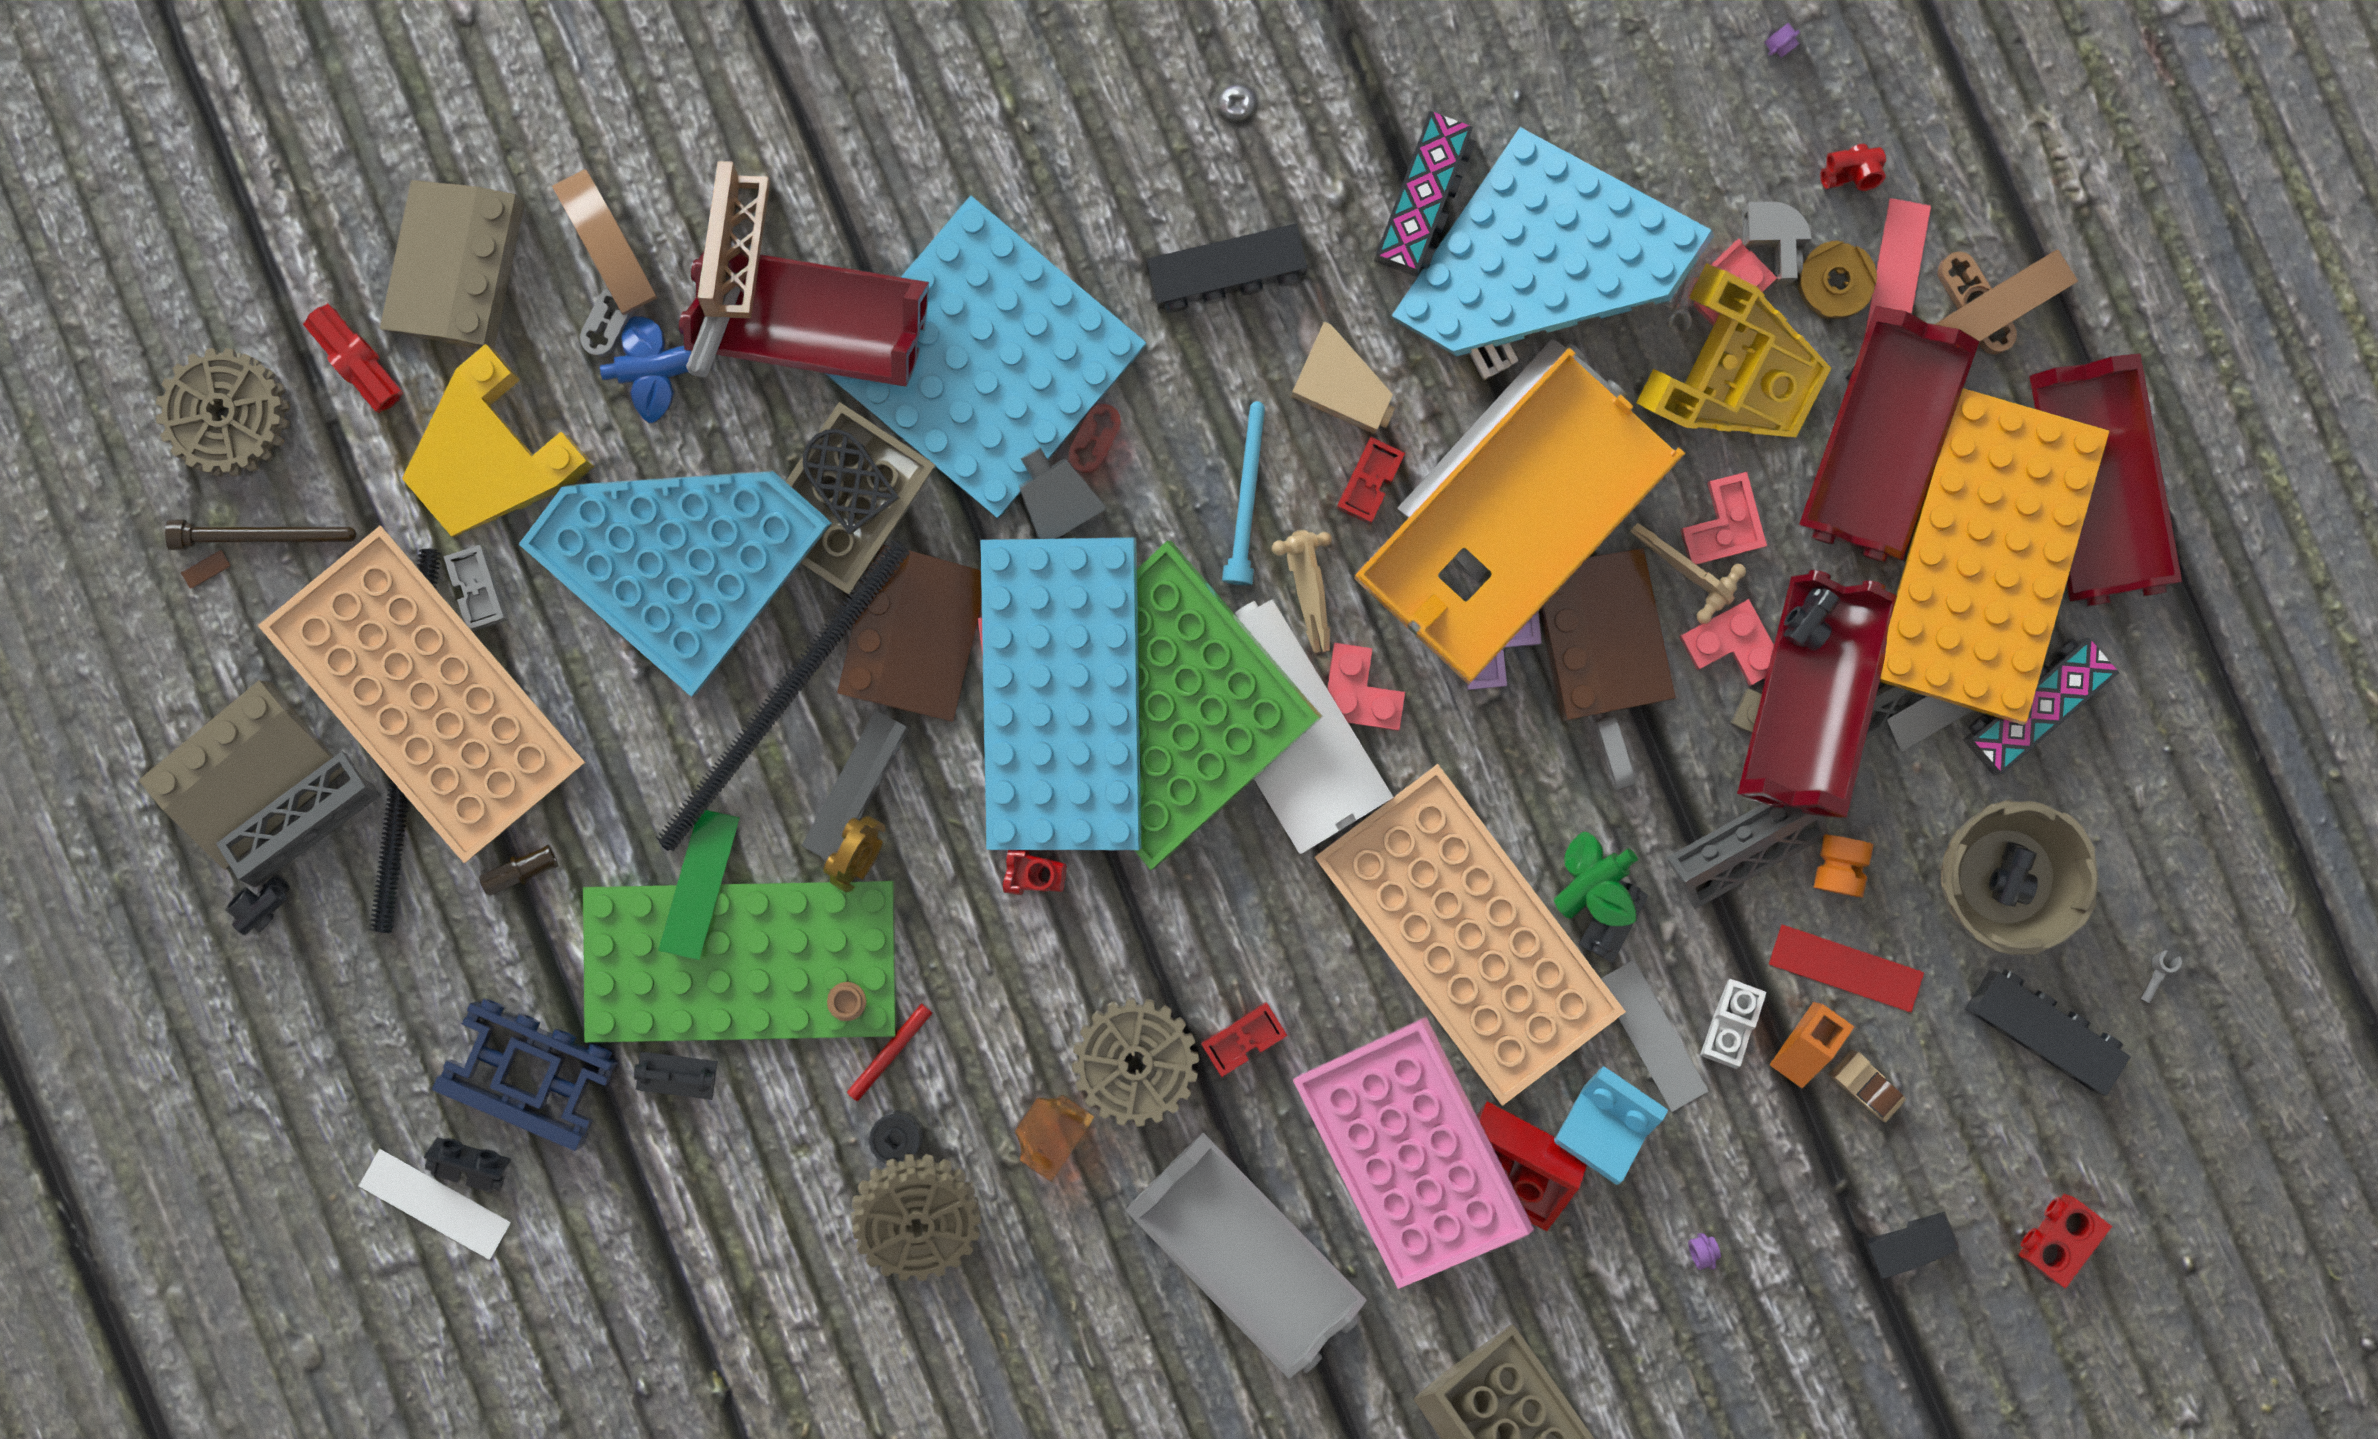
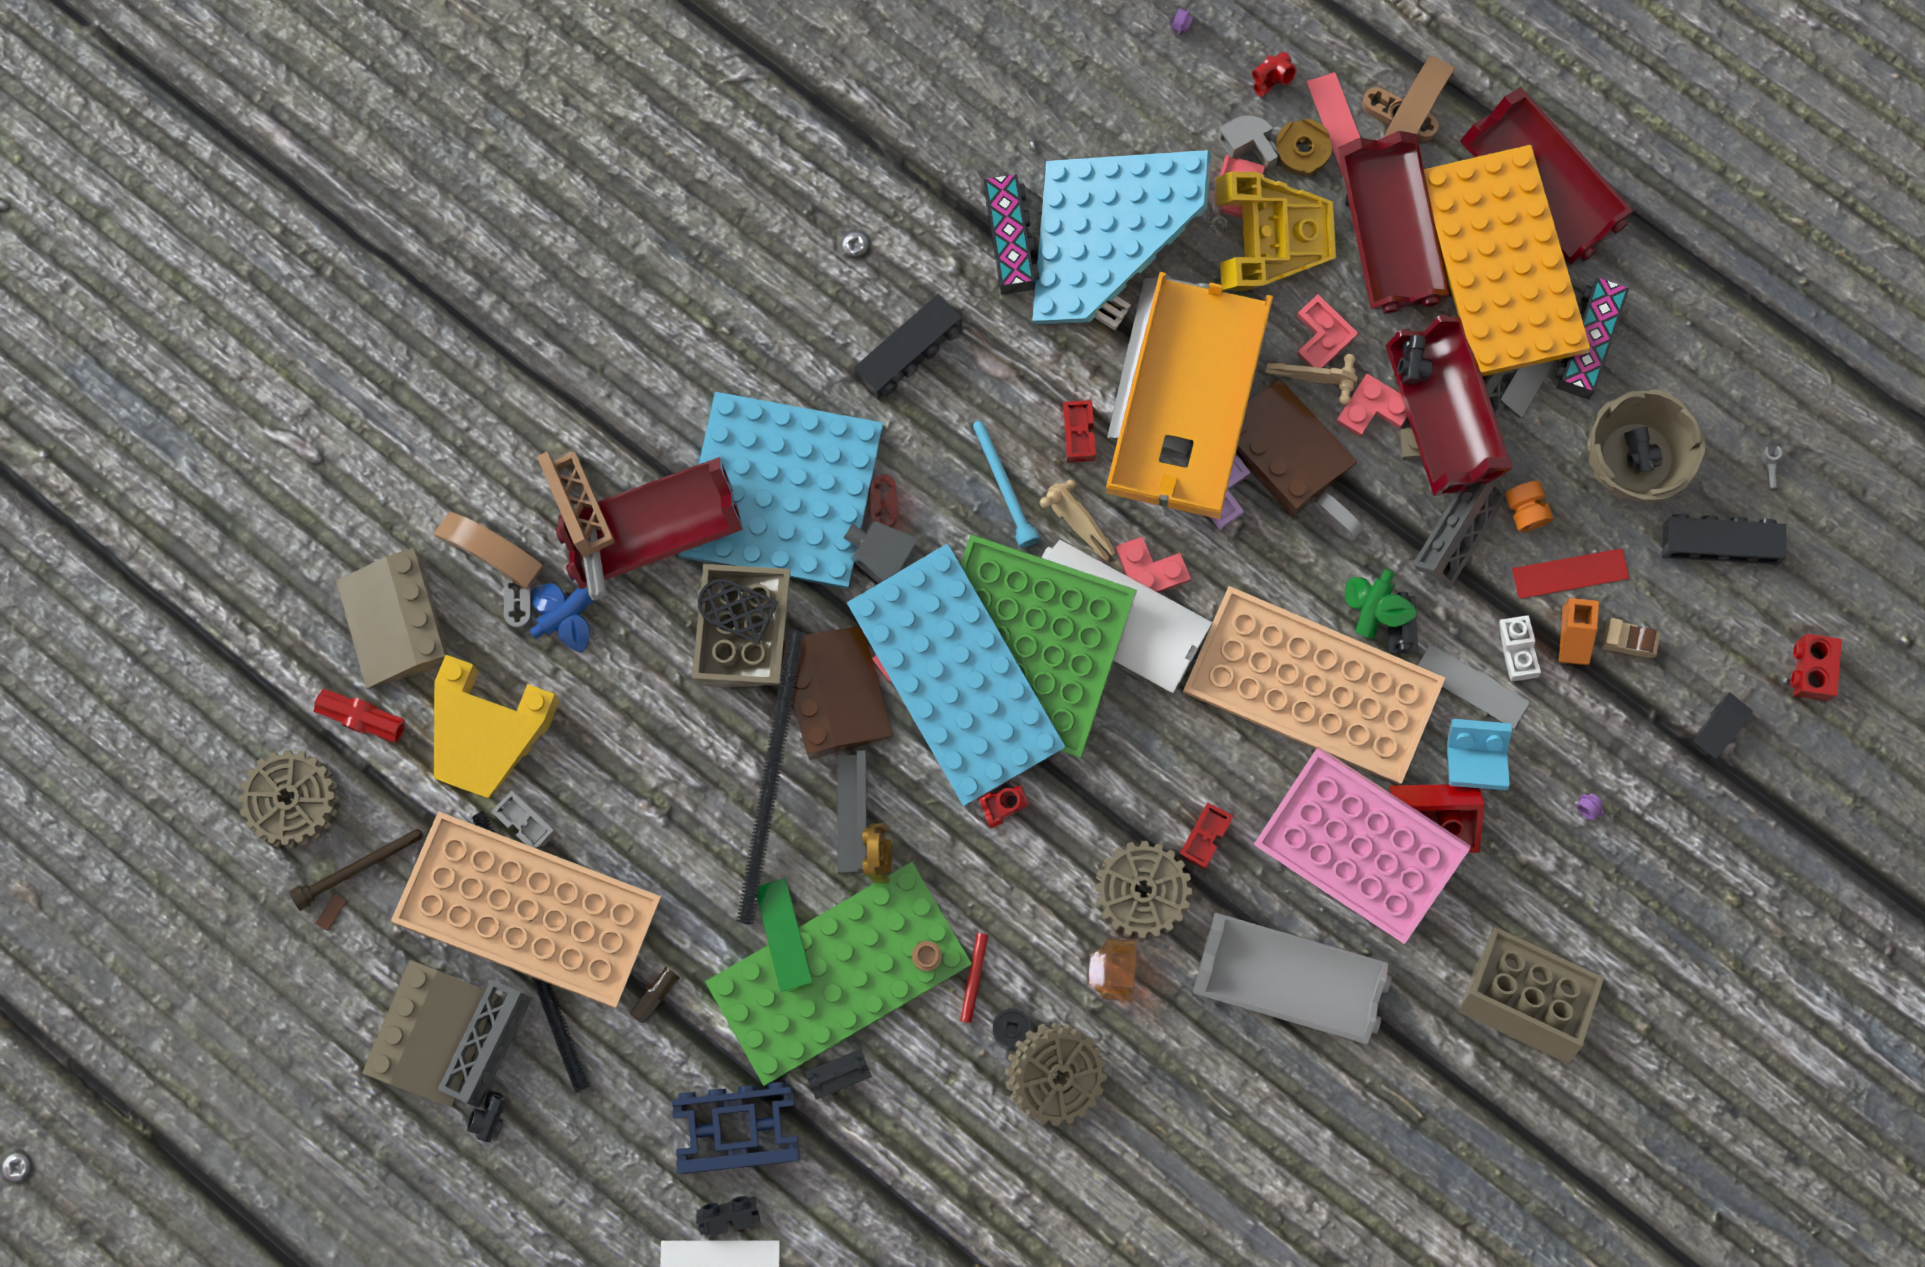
camera: 25 degrees left, 10 degrees down
medium azure plate [519,471,832,697] -> none
tan slope [1291,322,1396,435] -> none

